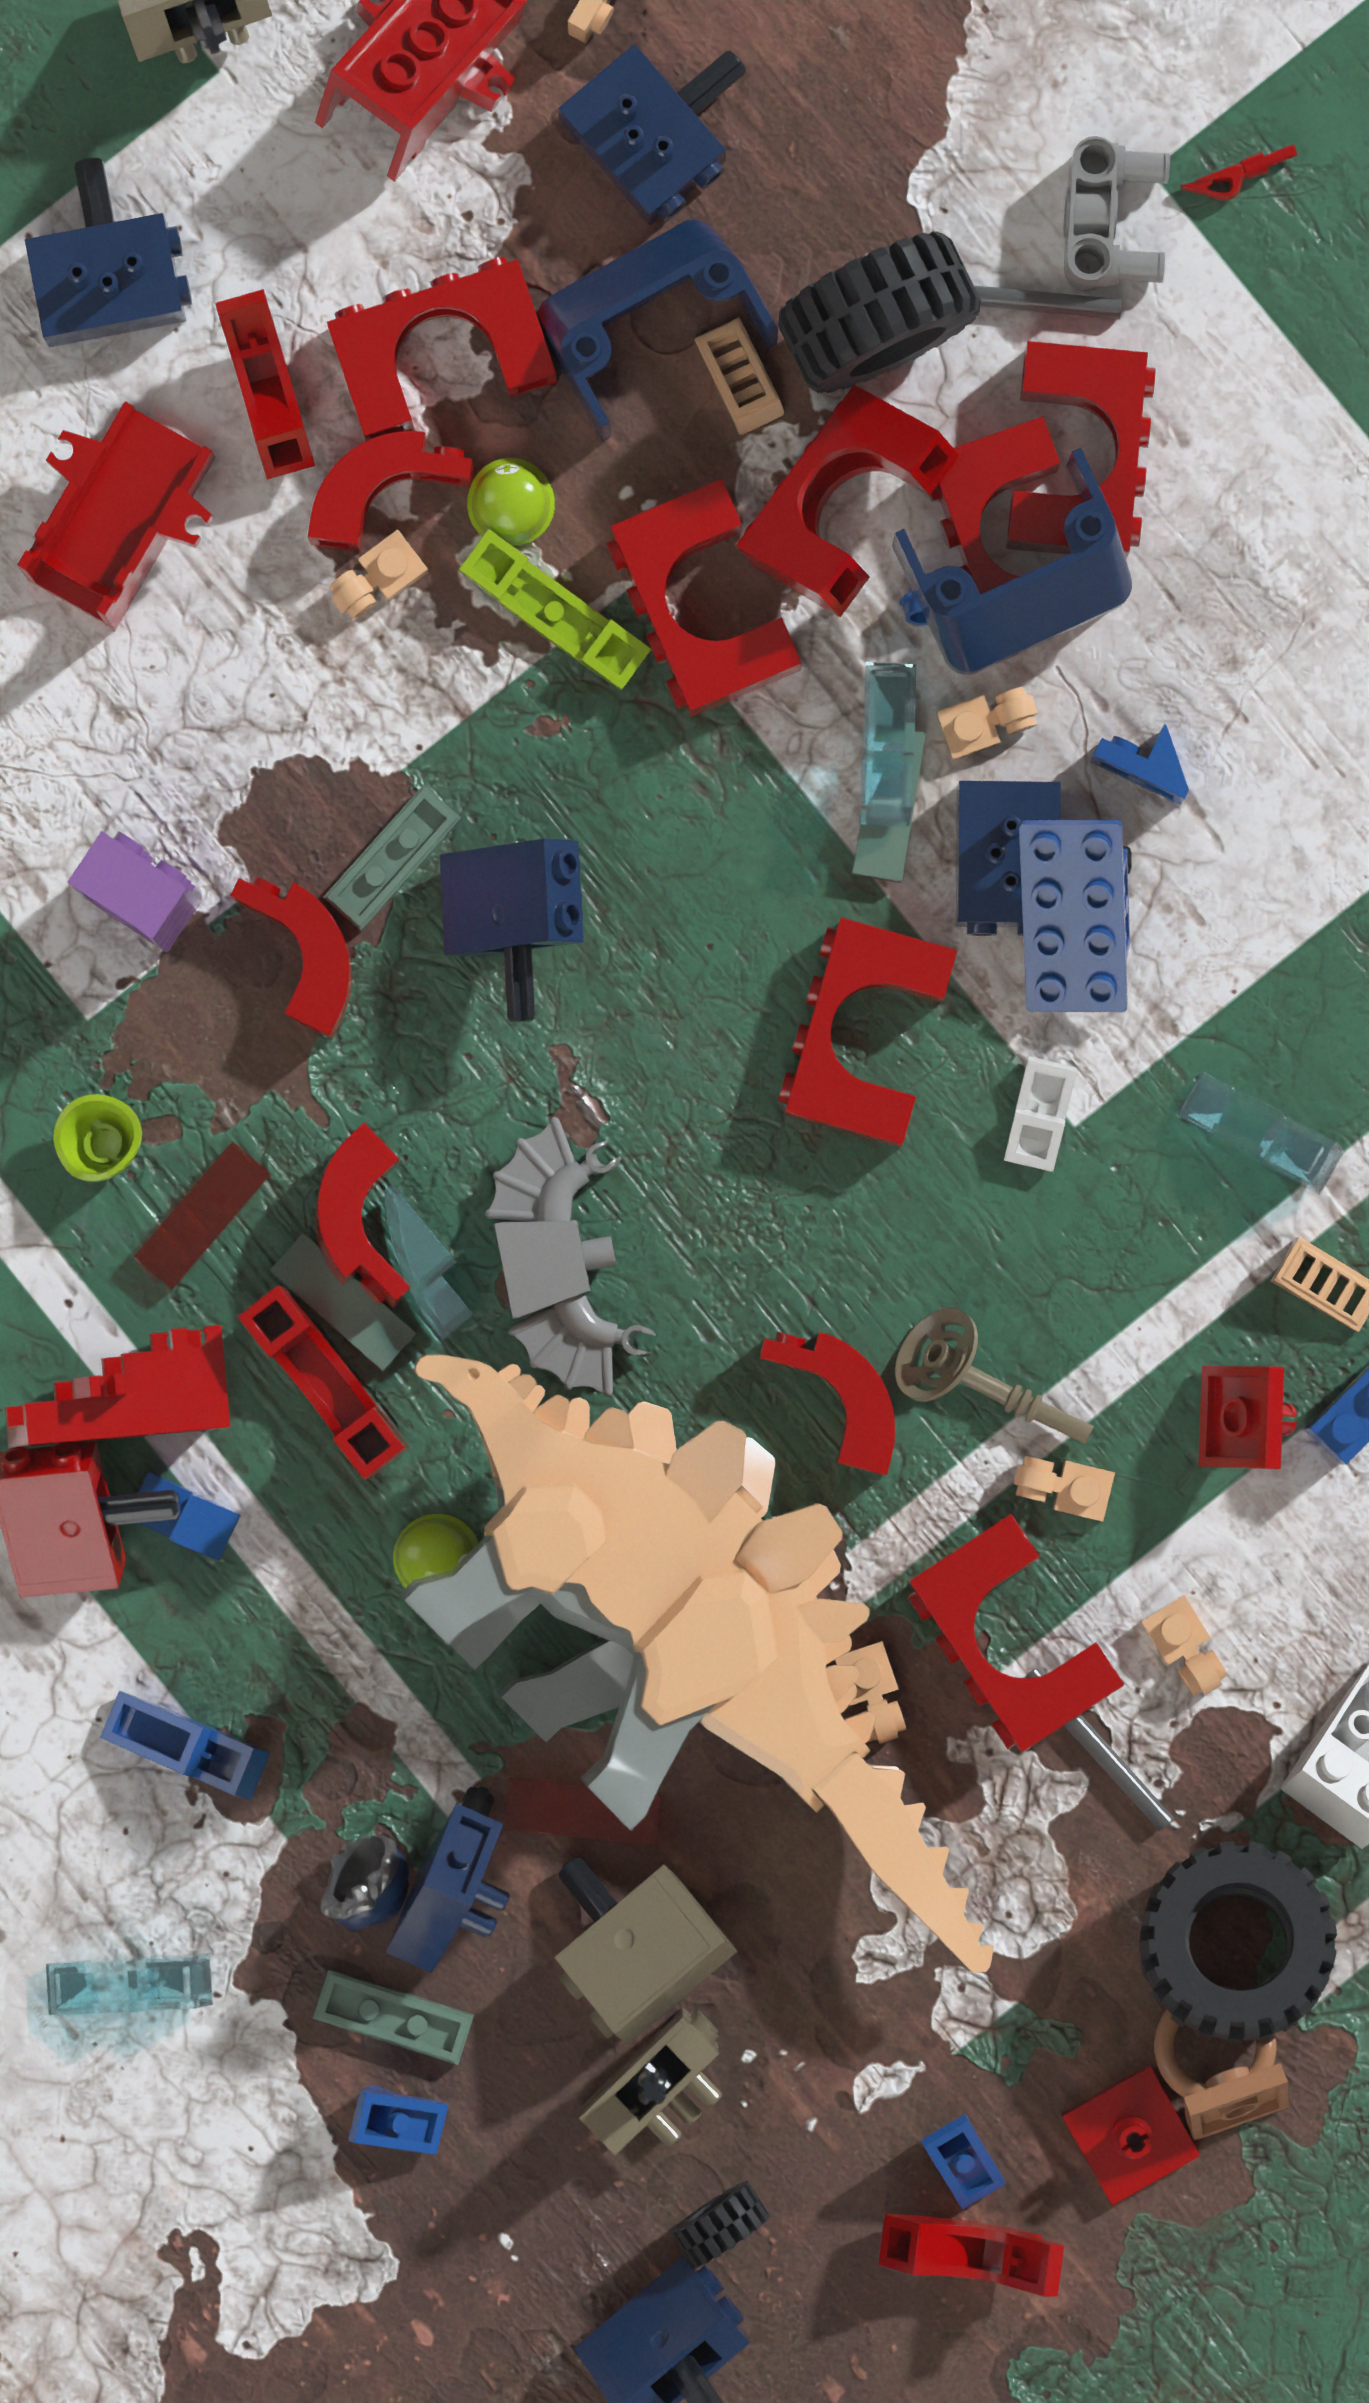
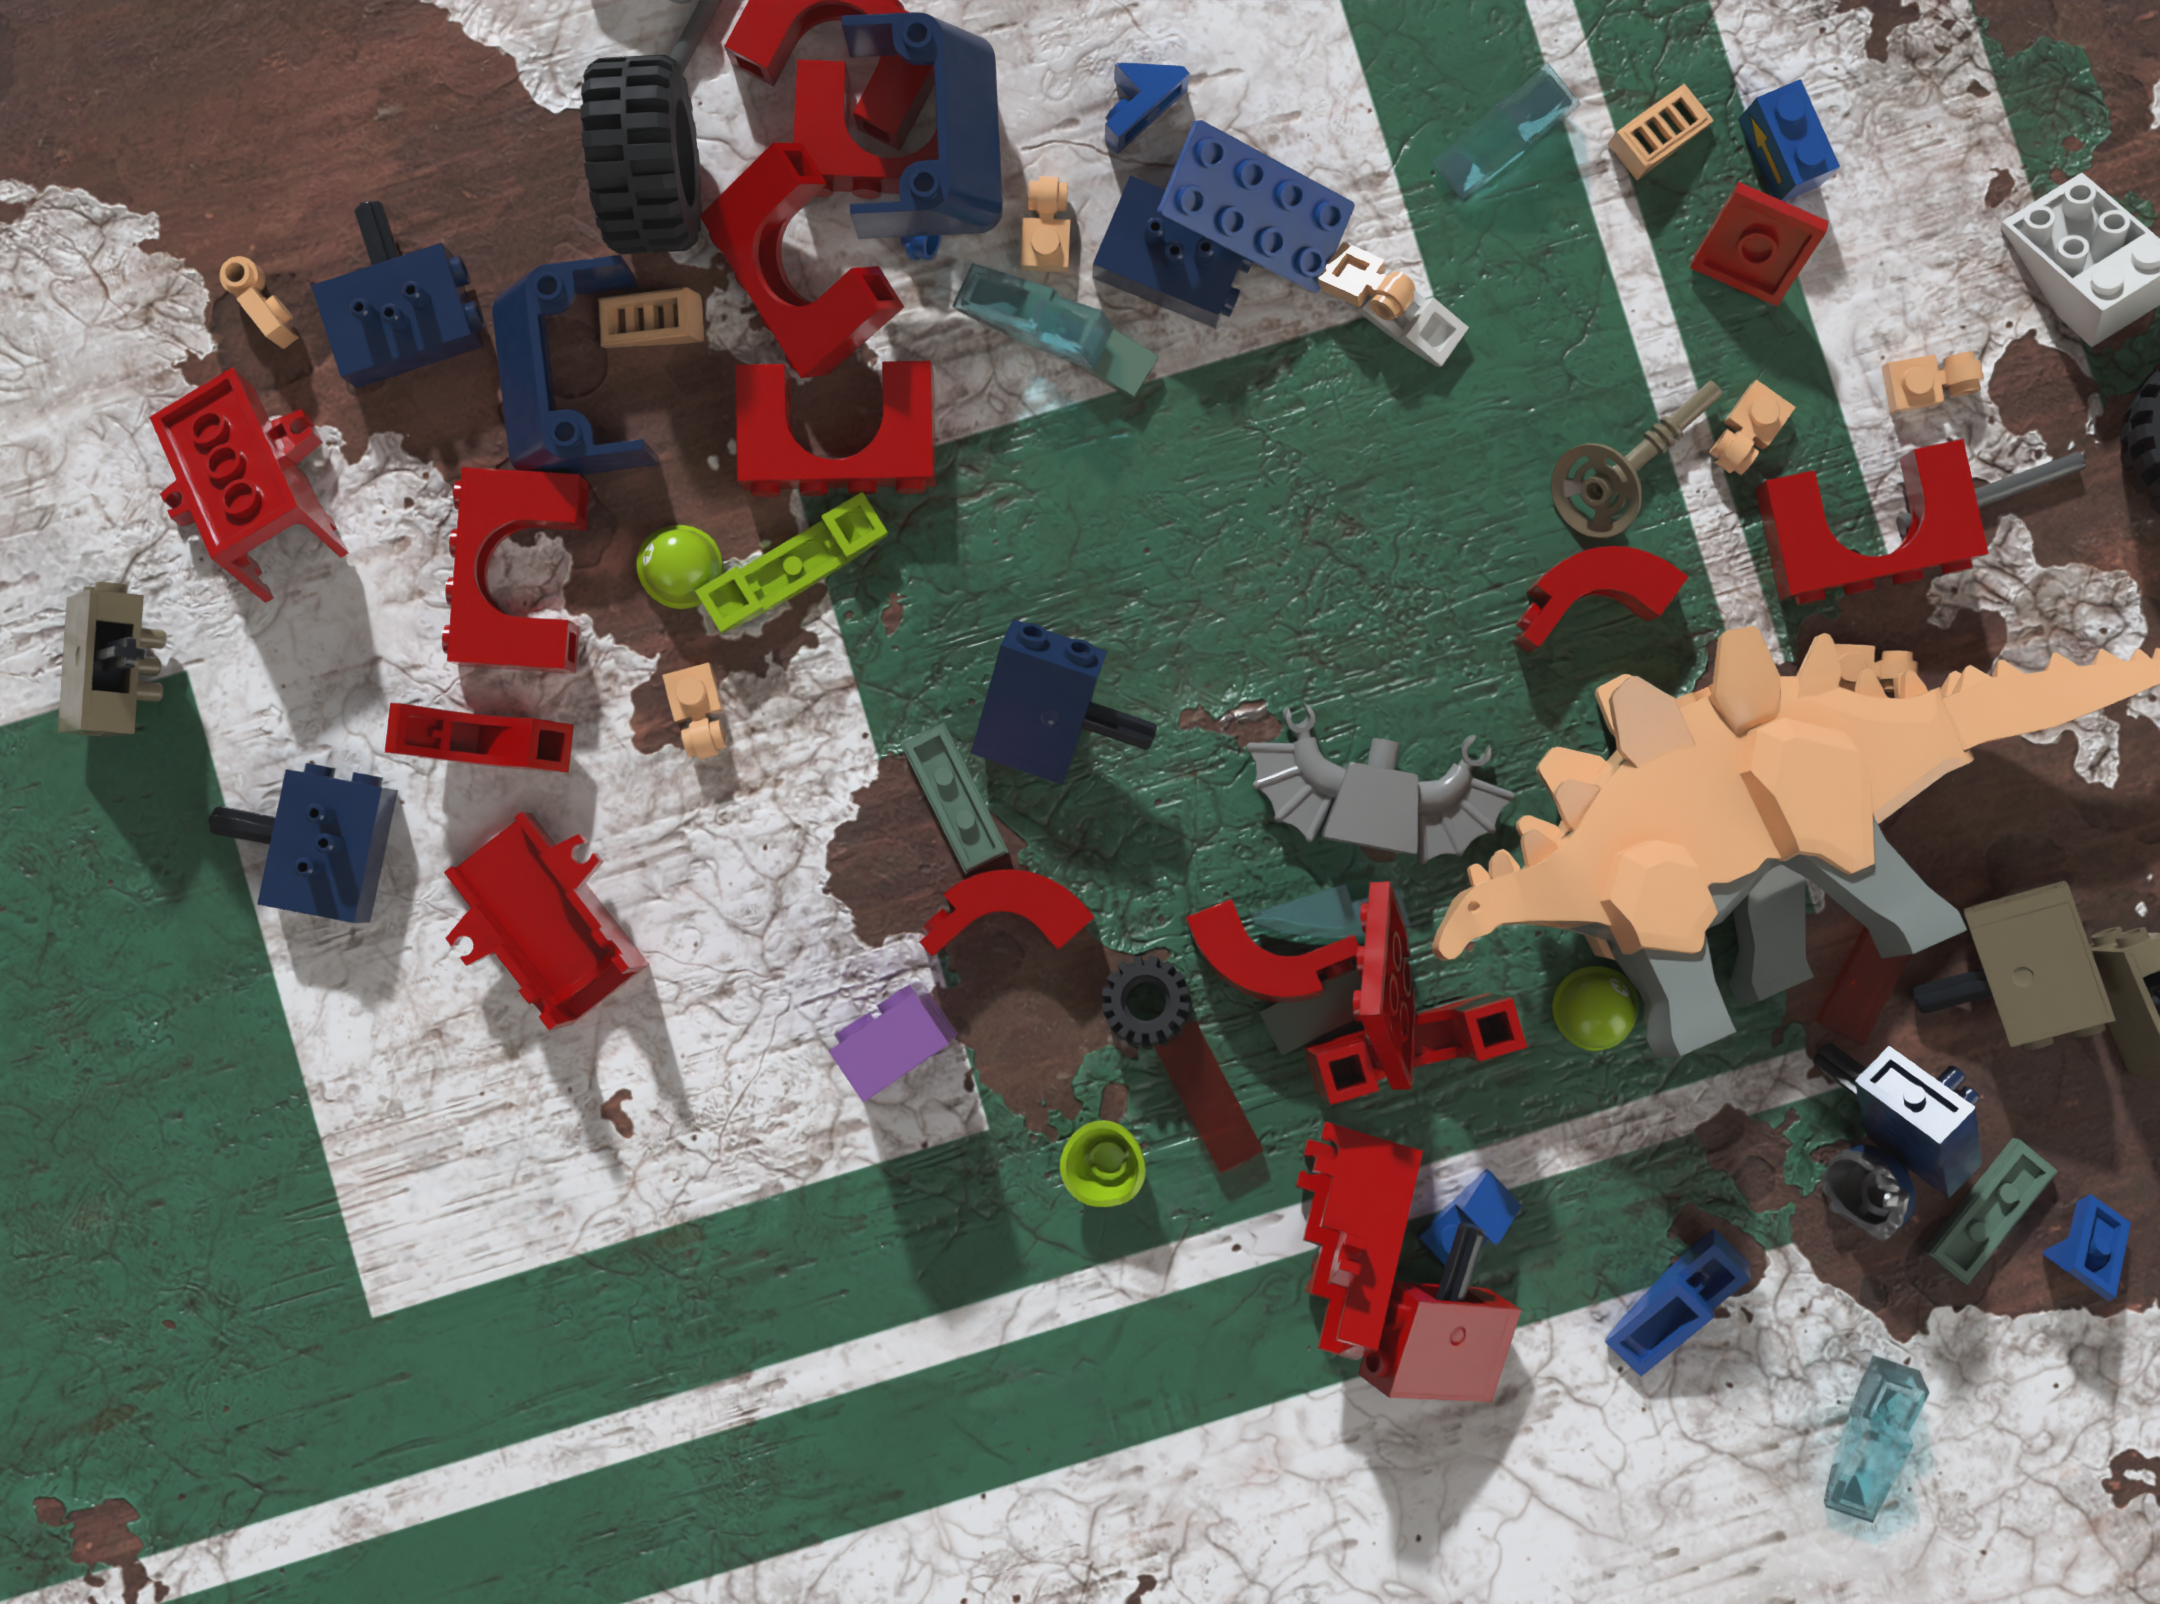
camera: 70 degrees left, 0 degrees up
red arch [308,431,474,552] -> none
red arch [778,917,958,1148] -> none
none -> black tyre [1101,956,1192,1050]
none -> light nougat plate [1317,242,1415,321]
none -> red plate [1353,881,1415,1090]

